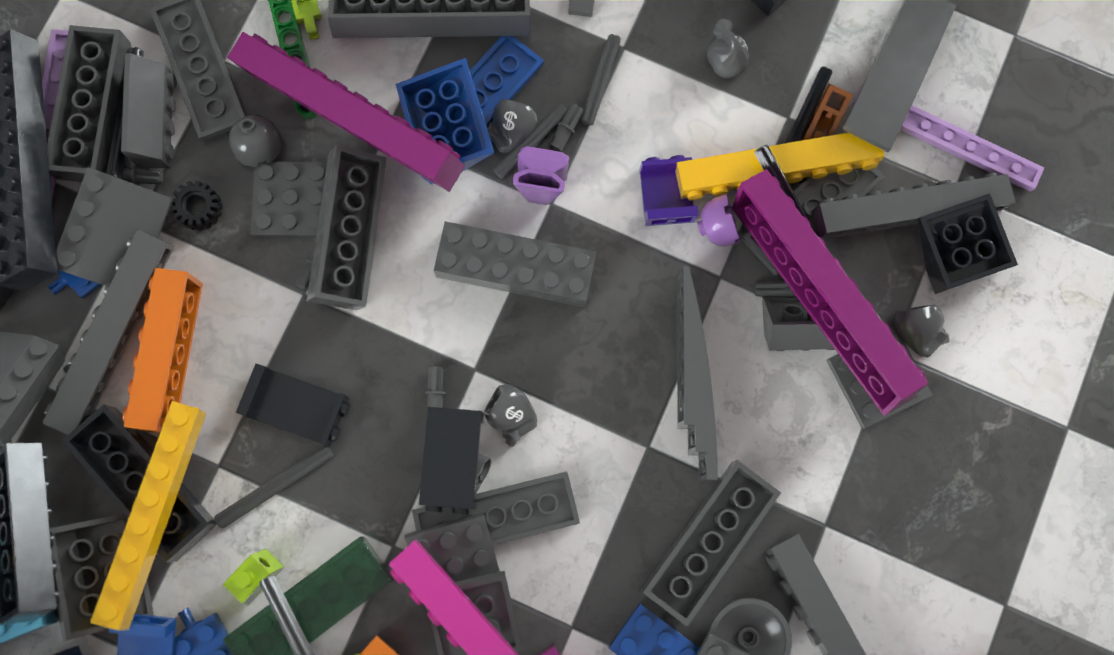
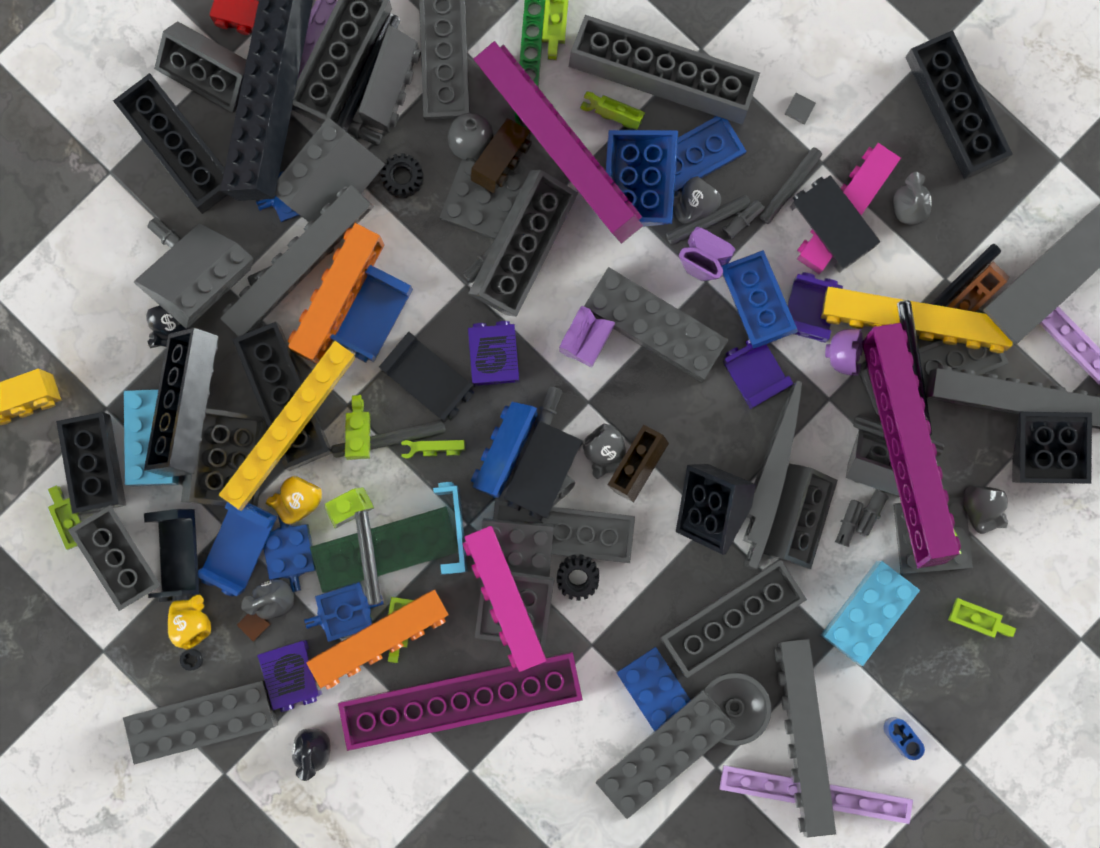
camera: 30 degrees right, 5 degrees up
none -> yellow piece [265,476,322,524]
none -> blue panel [330,265,413,363]
none -> lime plate [345,395,370,460]
none -> lime plate [401,440,466,459]
none -> medium azure panel [433,482,468,574]
none -> dark purple panel [468,321,520,386]
none -> dark brown brick [470,118,532,193]
none -> blue slope [471,402,538,500]
none -> black tyre [557,554,599,601]
none -> medium lavender piece [559,306,615,368]
none -> lime plate [580,91,645,130]
none -> dark brown brick [607,424,669,503]
none -> black slope [675,464,756,555]
none -> blue plate [721,250,797,349]
none -> dark purple panel [722,340,794,409]
none -> dark grey slope [763,463,838,569]
none -> black panel [790,175,881,273]
none -> dark pink brick [797,143,901,275]
none -> medium azure brick [820,561,920,666]
none -> dark grey axle [835,500,864,547]
none -> dark grey axle [856,490,889,536]
none -> blue beam [884,717,925,760]
none -> lime plate [948,598,1016,638]

